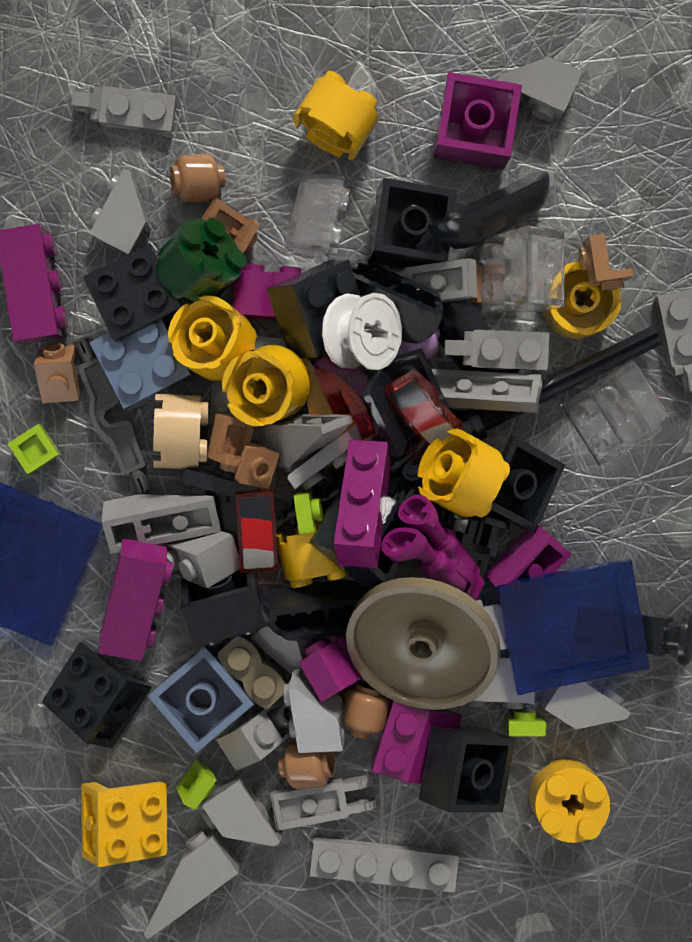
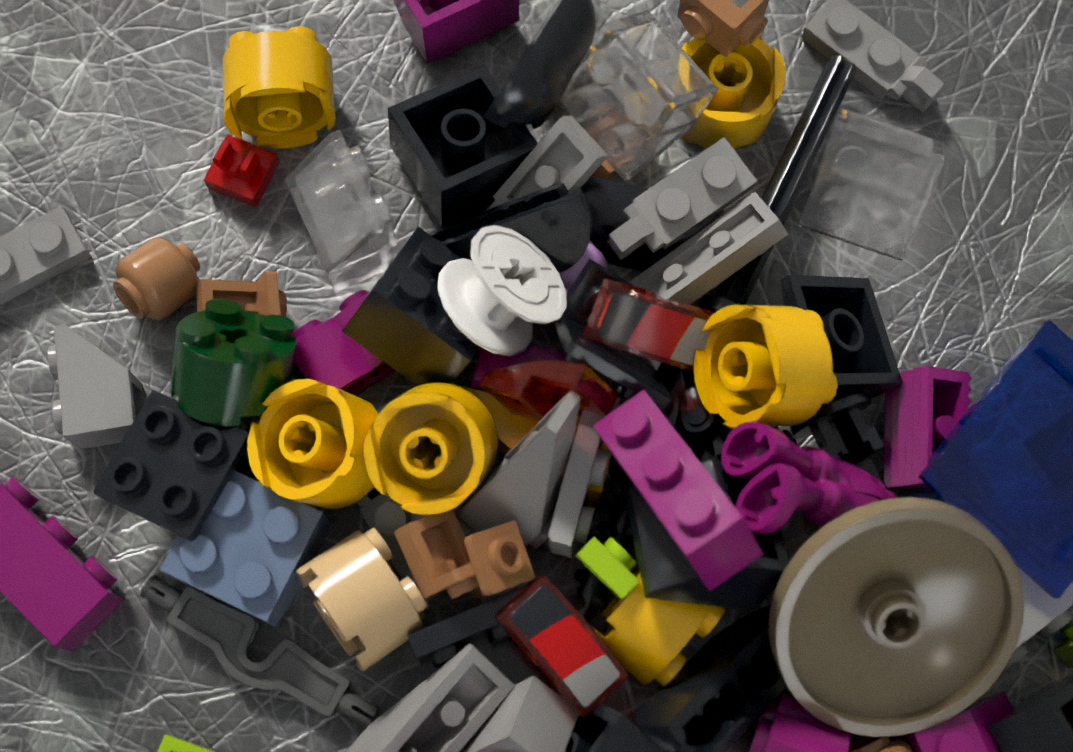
camera: 35 degrees left, 15 degrees down
medium nougat bracket [34,343,80,404] -> none
none -> red tile [204,134,279,208]

